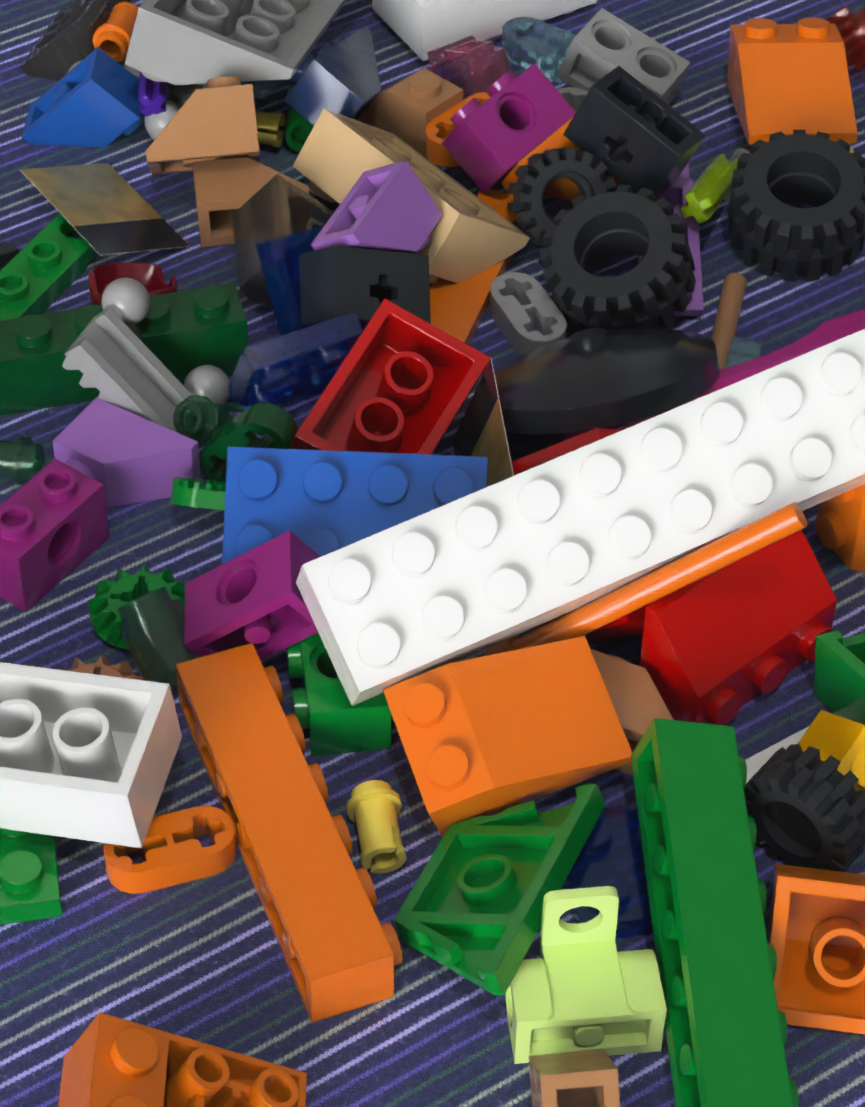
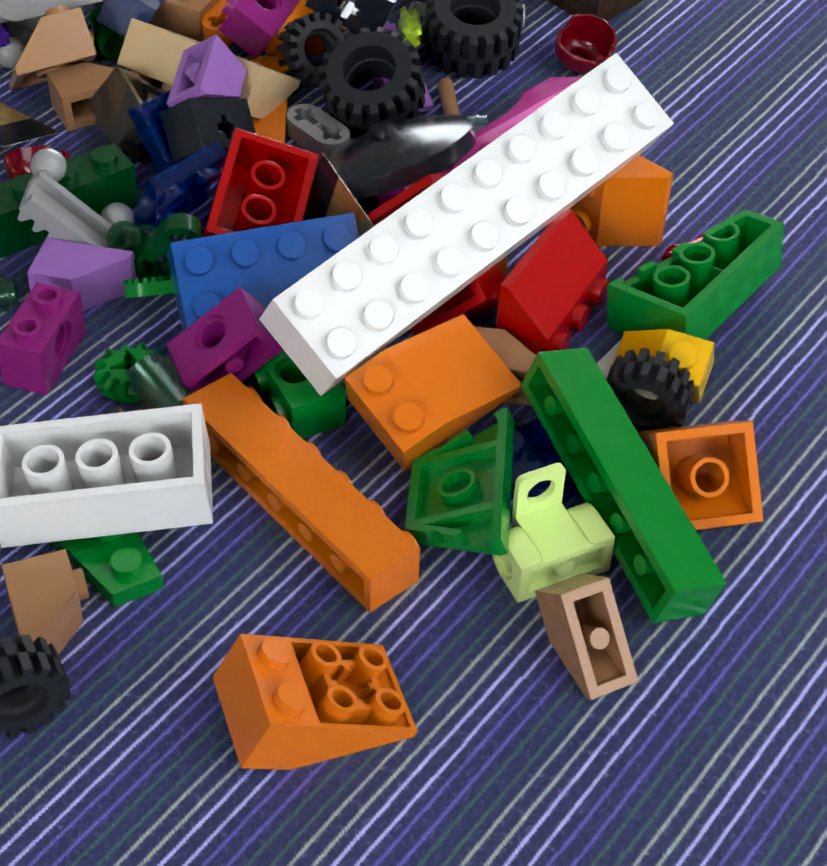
camera: 20 degrees left, 0 degrees up
orange beam [104,806,237,894] -> none
light yellow pin [346,780,407,874] -> none
orange bar [480,502,807,657] -> none

